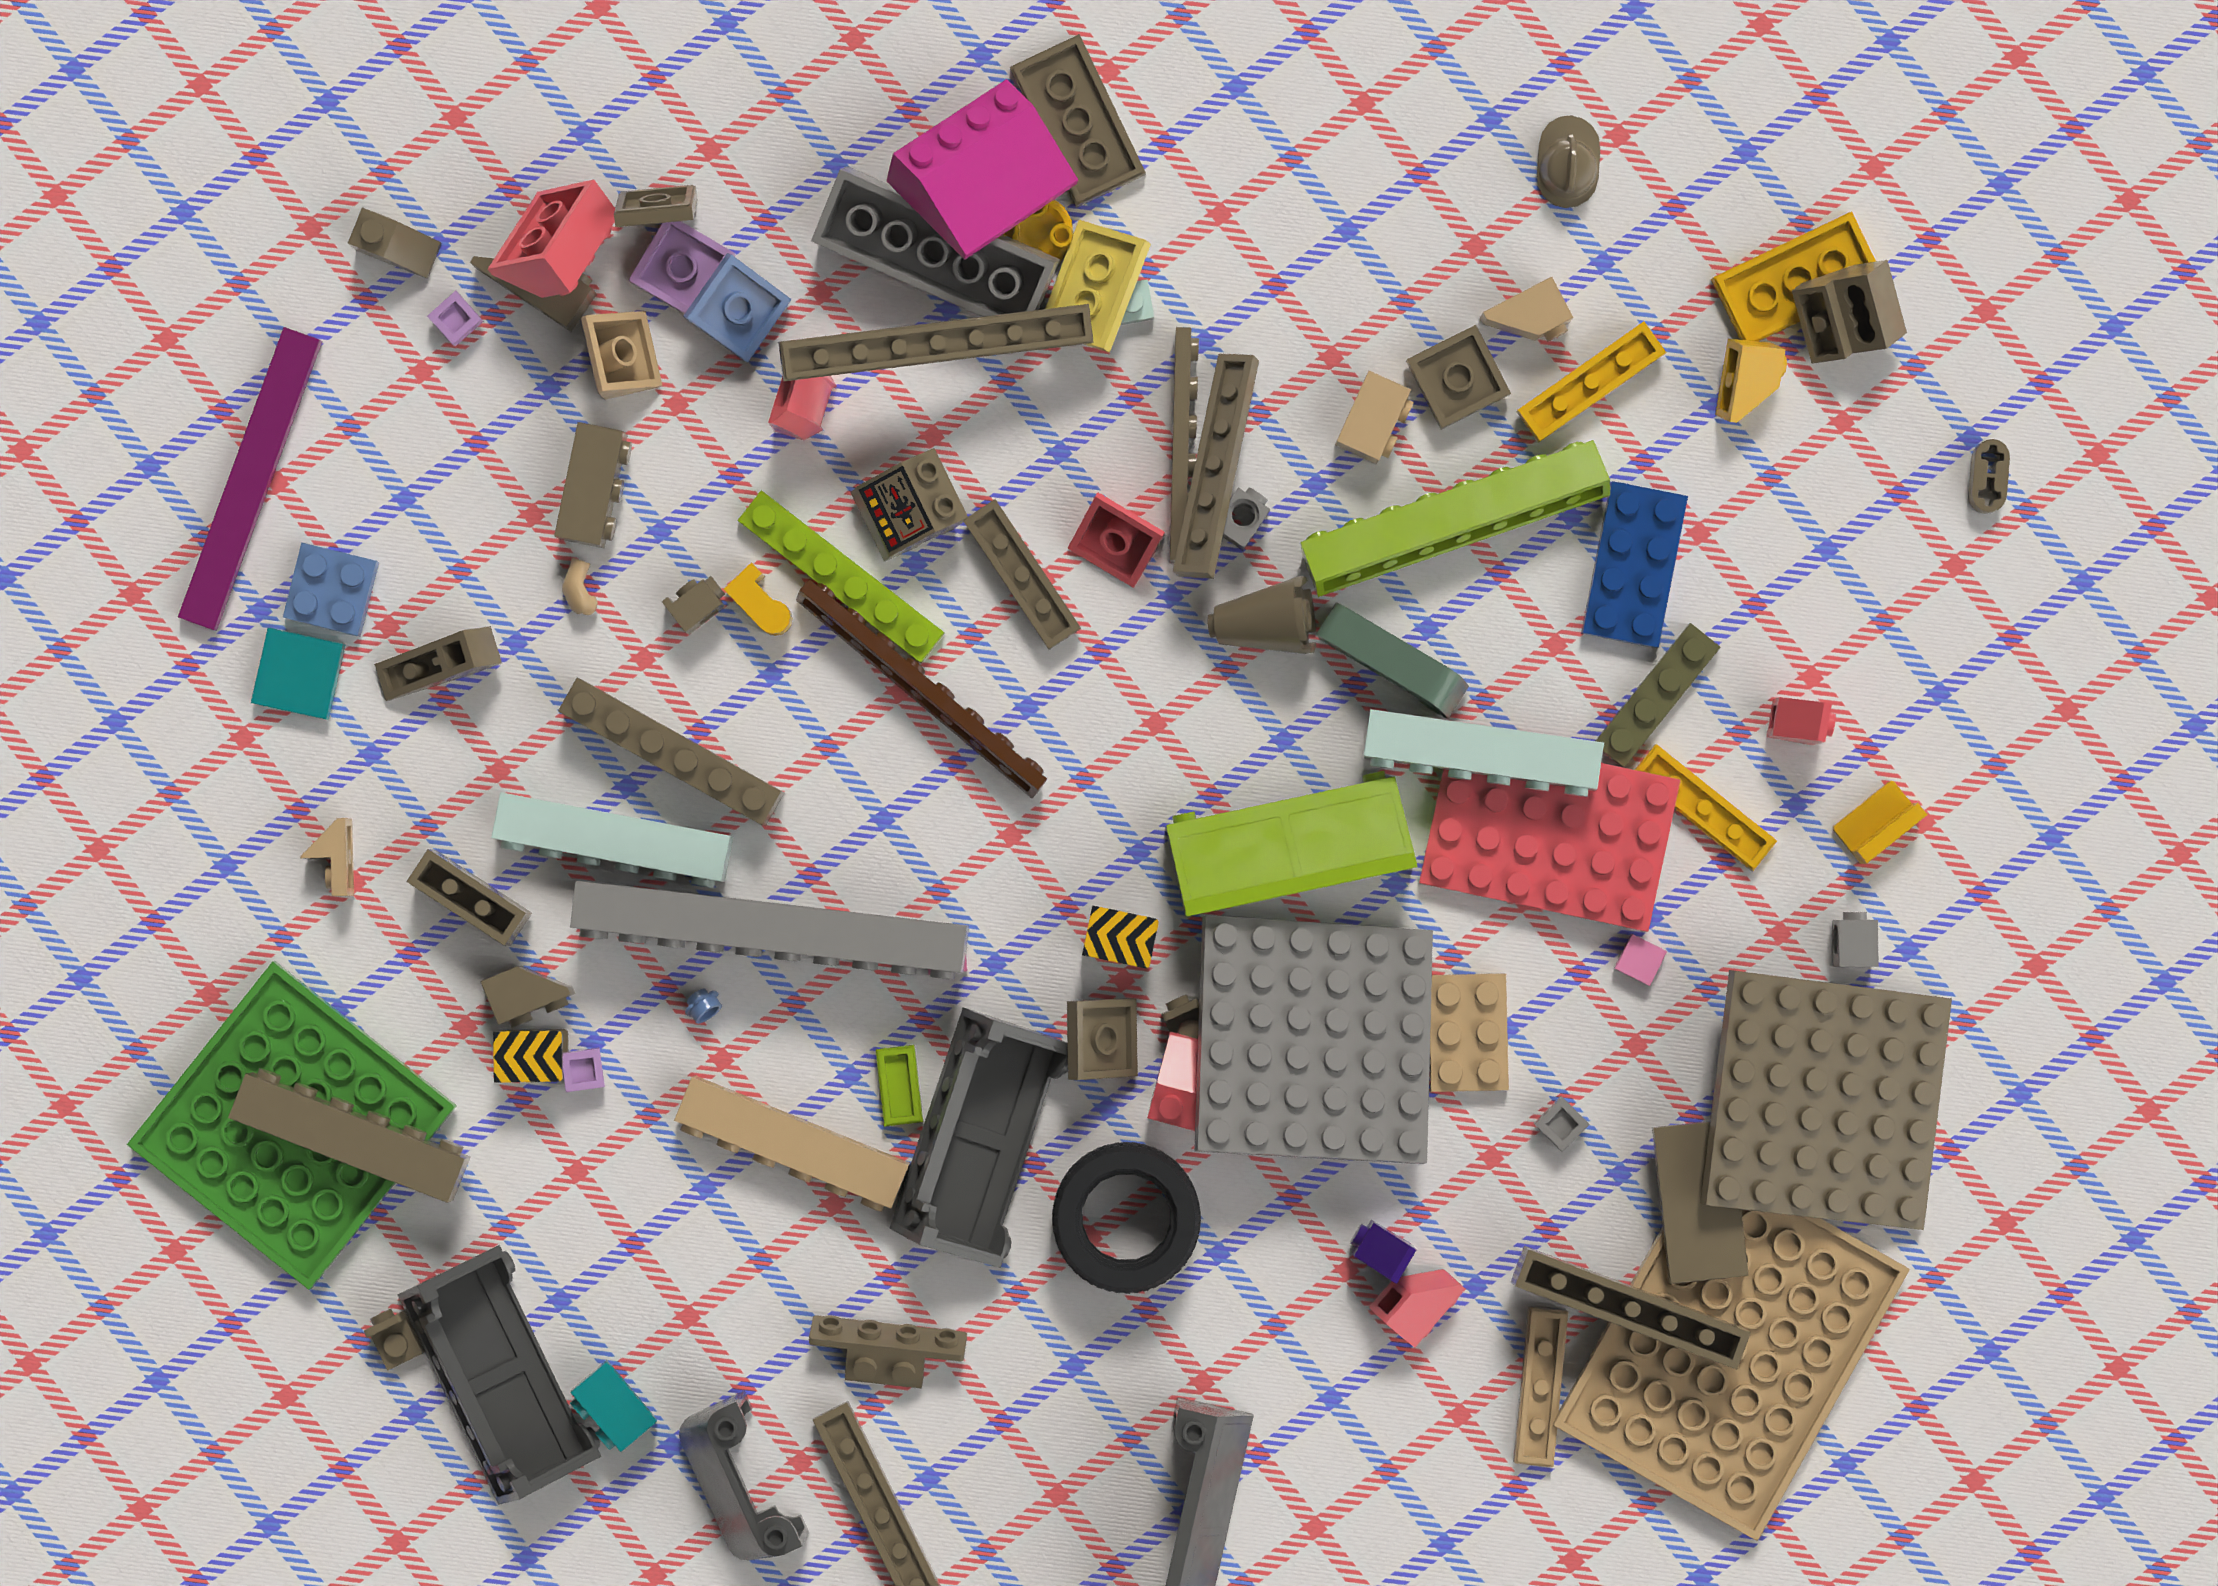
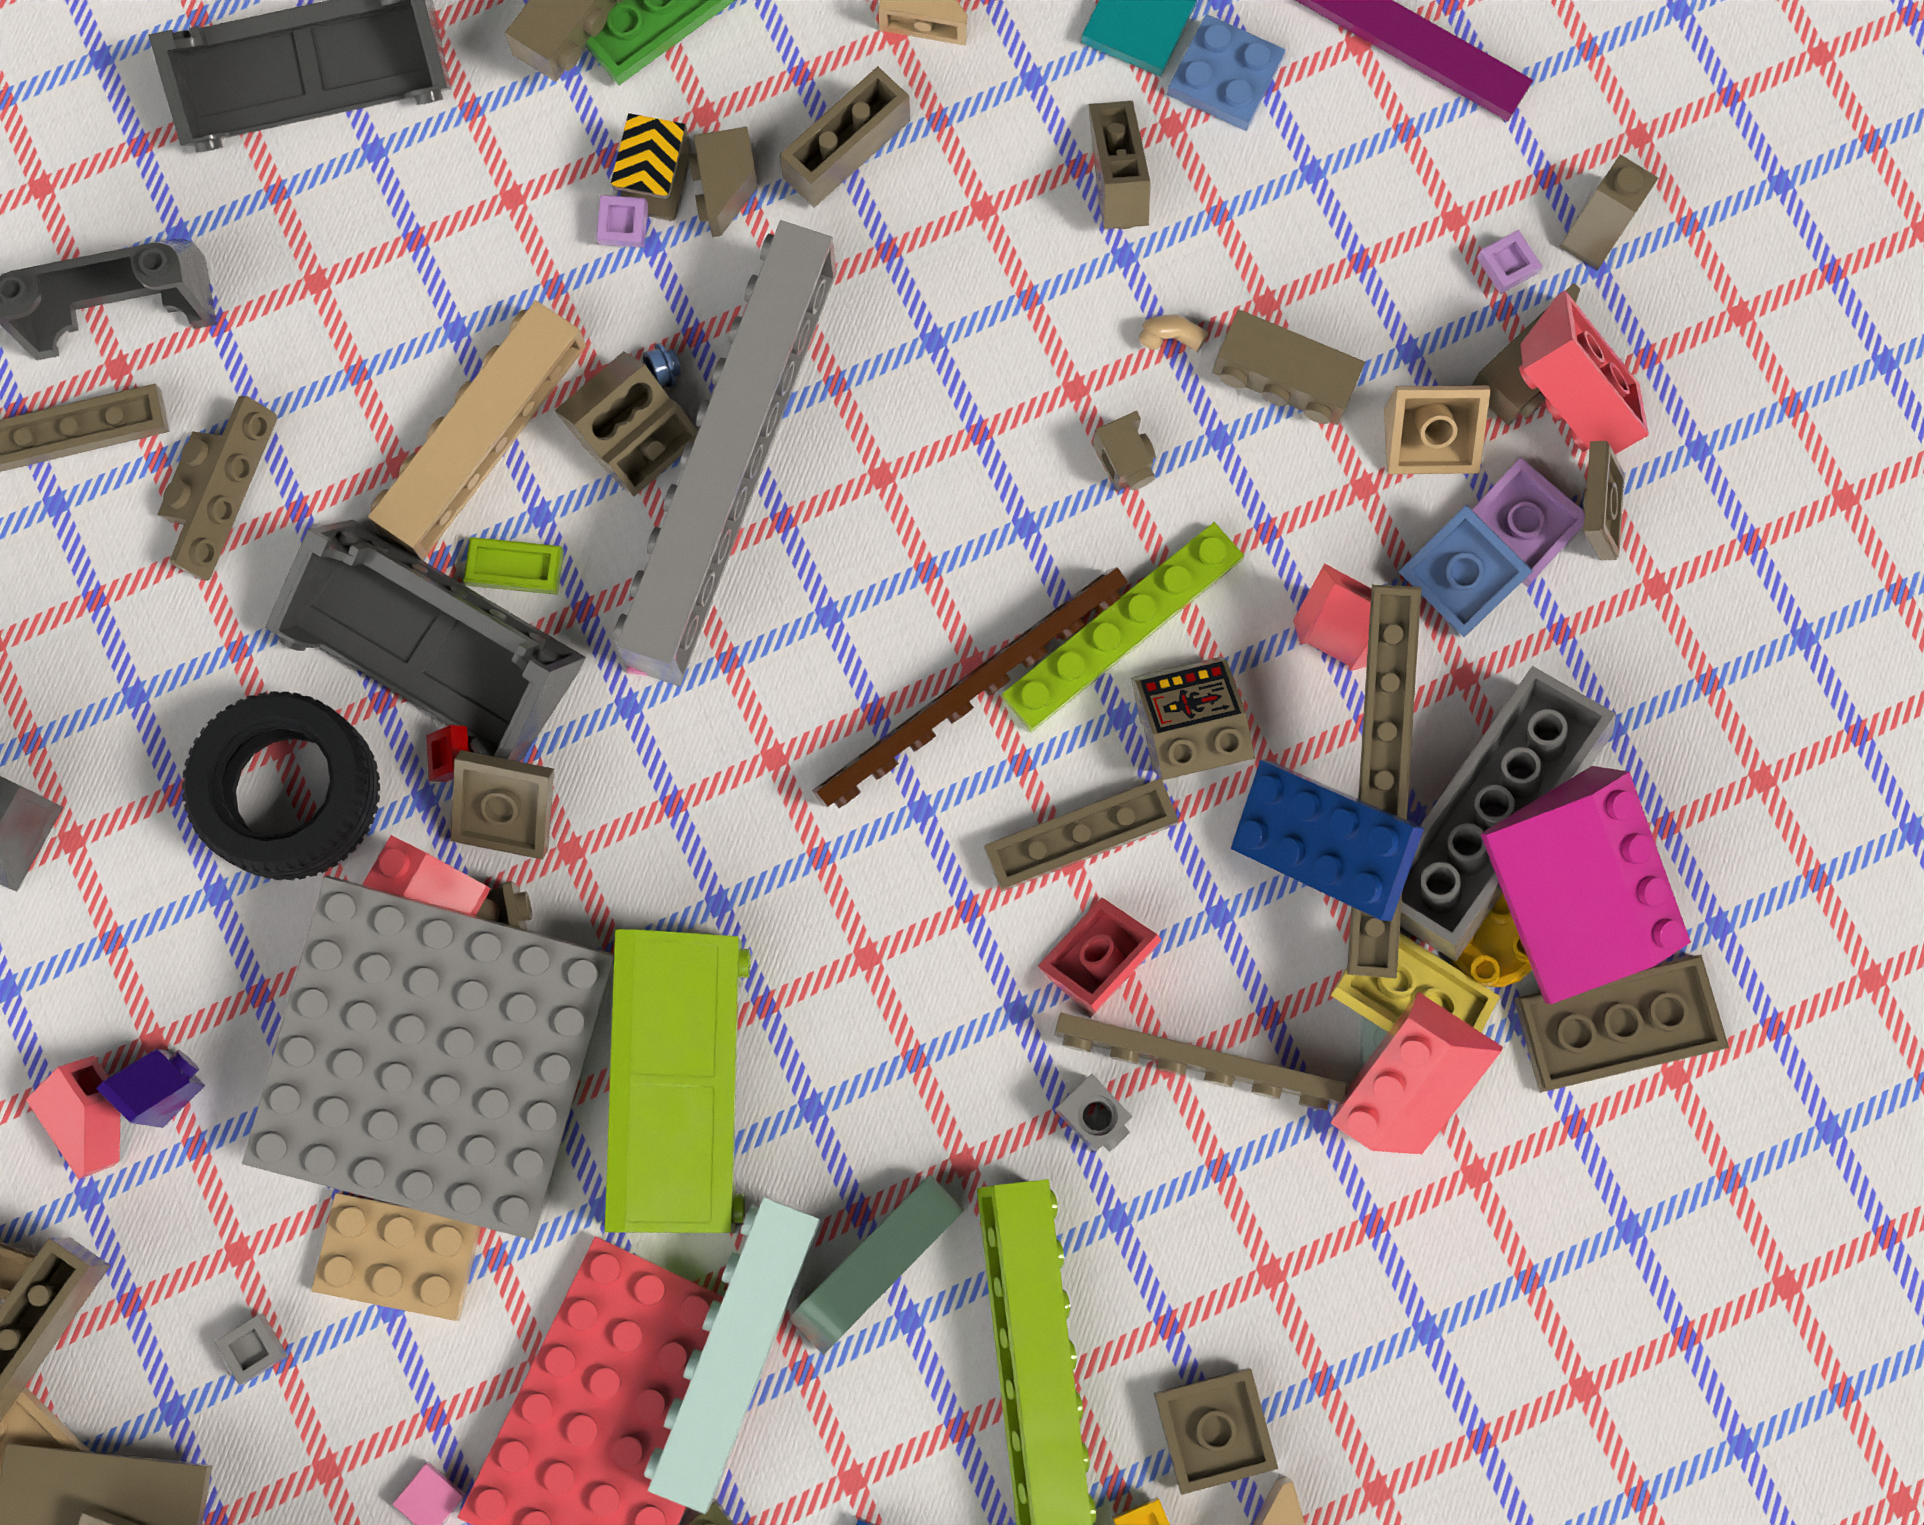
camera: 100 degrees right, 10 degrees down
light aqua brick [491,792,733,888] -> none
dark tan brick [558,677,785,826] -> none
teal brick [570,1360,657,1452] -> none
yellow leg [724,562,793,636] -> none
piece [1082,905,1159,968] -> none
dark tan plate [1173,354,1259,579] -> none
dark tan cone [1207,576,1316,654] -> none
tan brick [1335,371,1414,464] -> none
none -> red plate [426,725,472,782]
none -> dark tan piece [554,351,698,497]
none -> blue plate [1230,760,1424,921]
none -> coral slope [1330,992,1503,1154]

